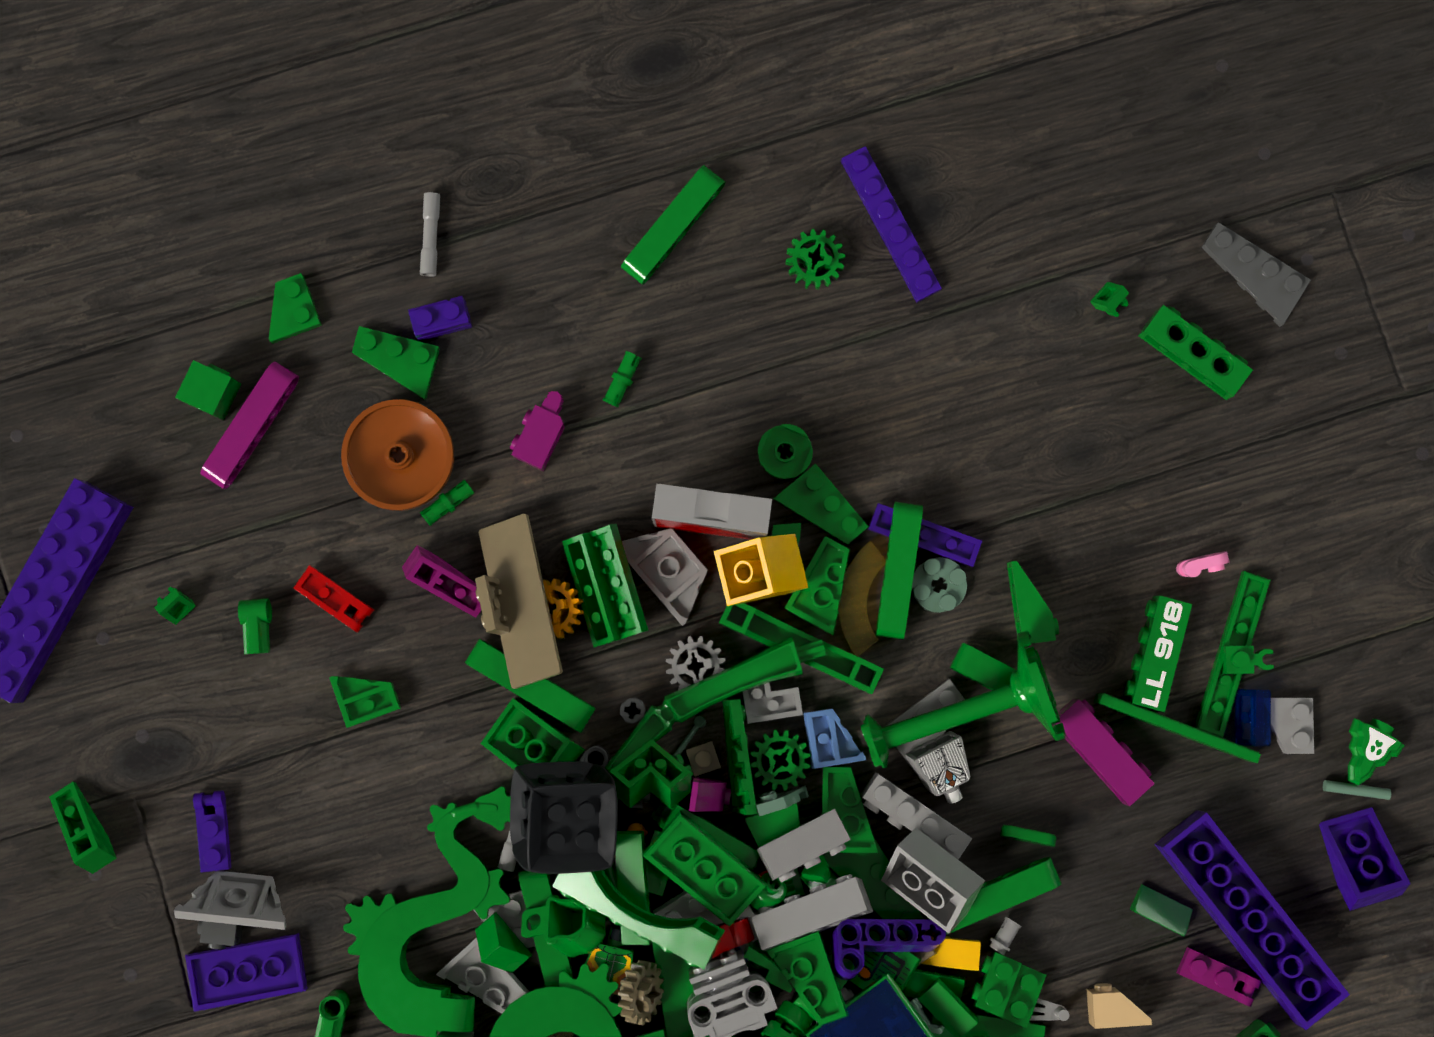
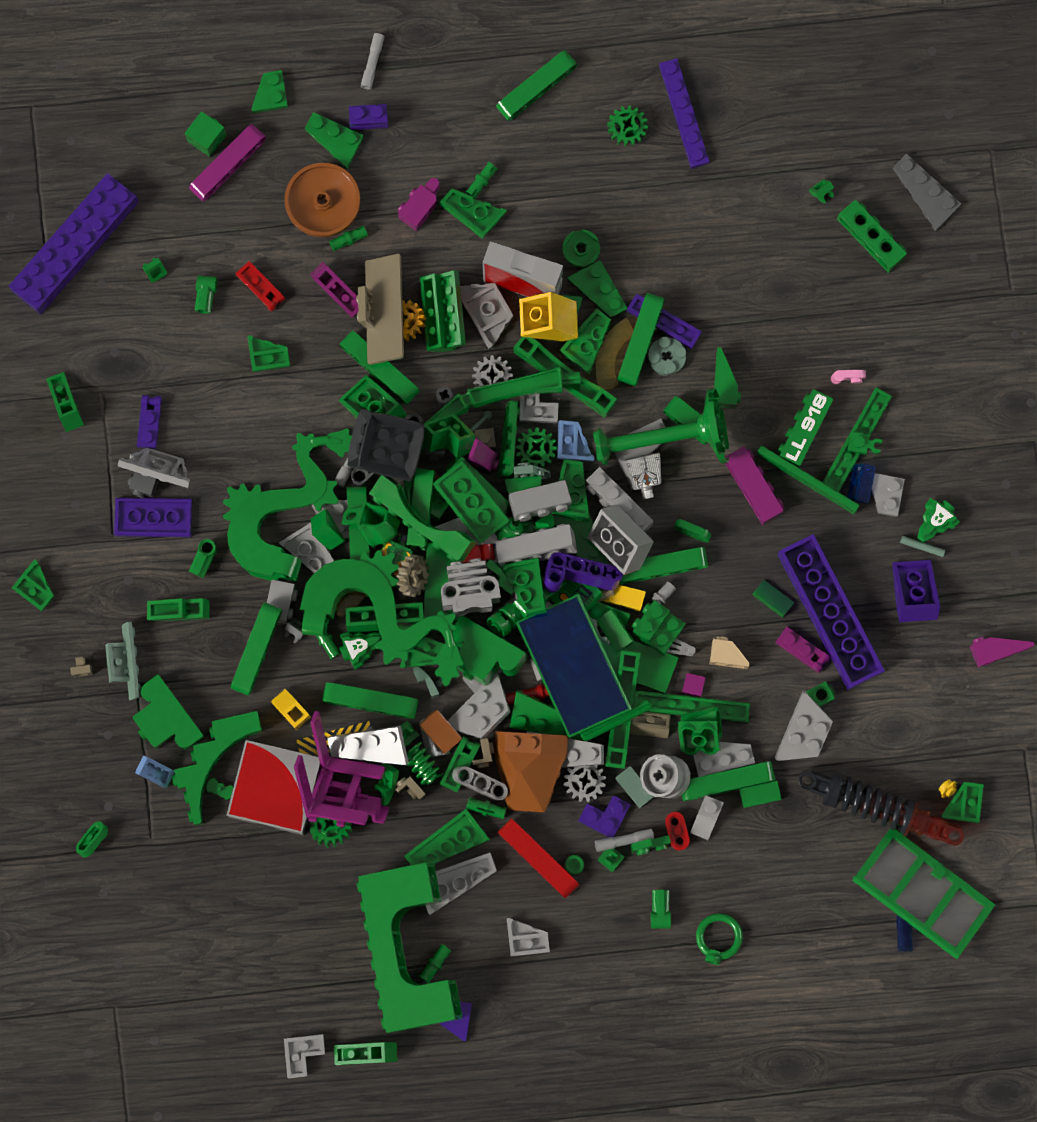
camera: 20 degrees right, 5 degrees down
none -> green wing [439,189,507,239]

